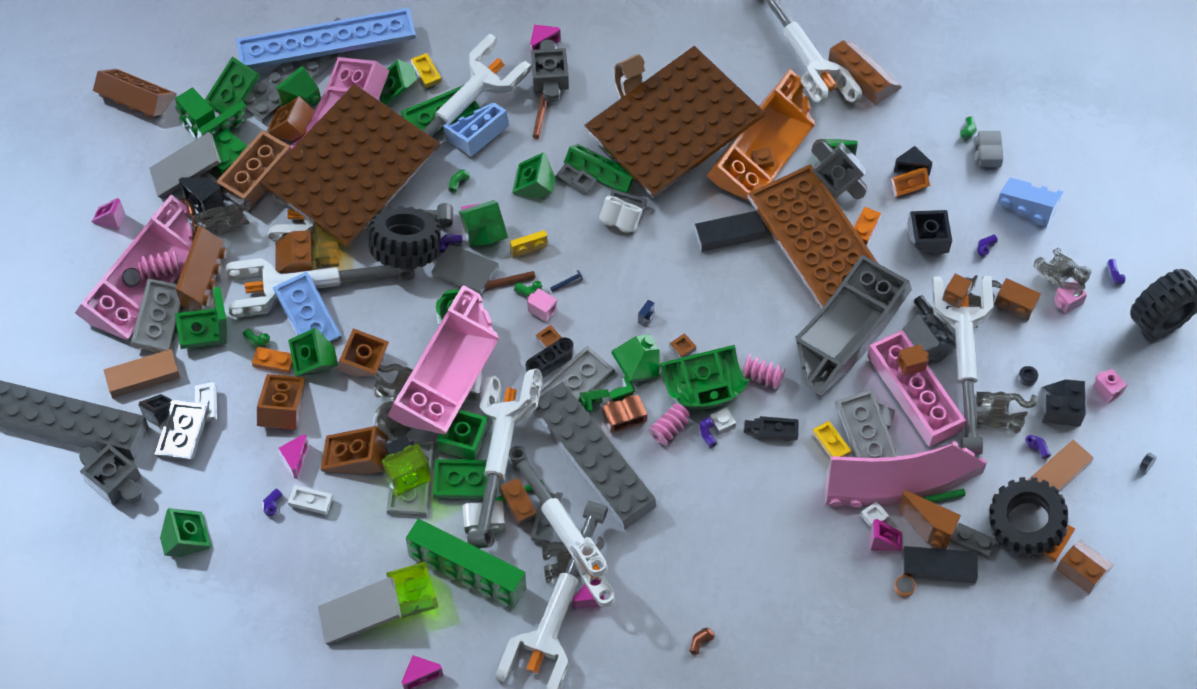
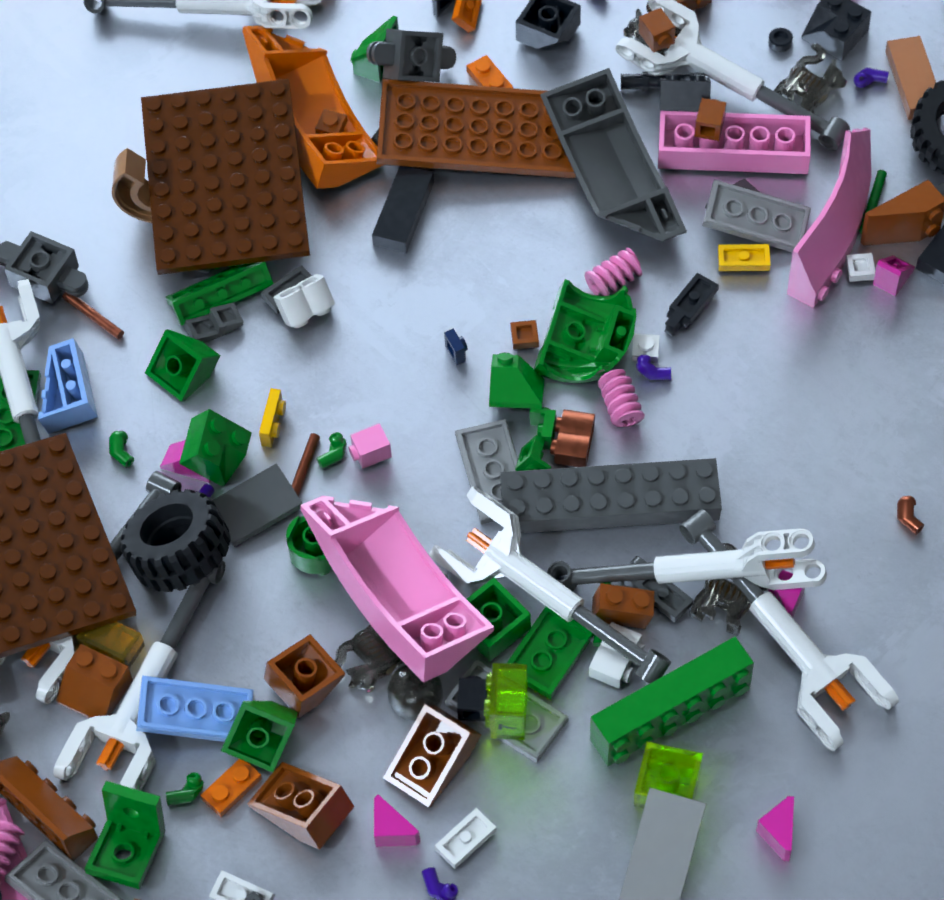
camera: 55 degrees left, 0 degrees up
black beam [525,337,574,378] -> none
dark orange plate [536,325,562,348] -> none
dark blue pin [550,270,583,292] -> none

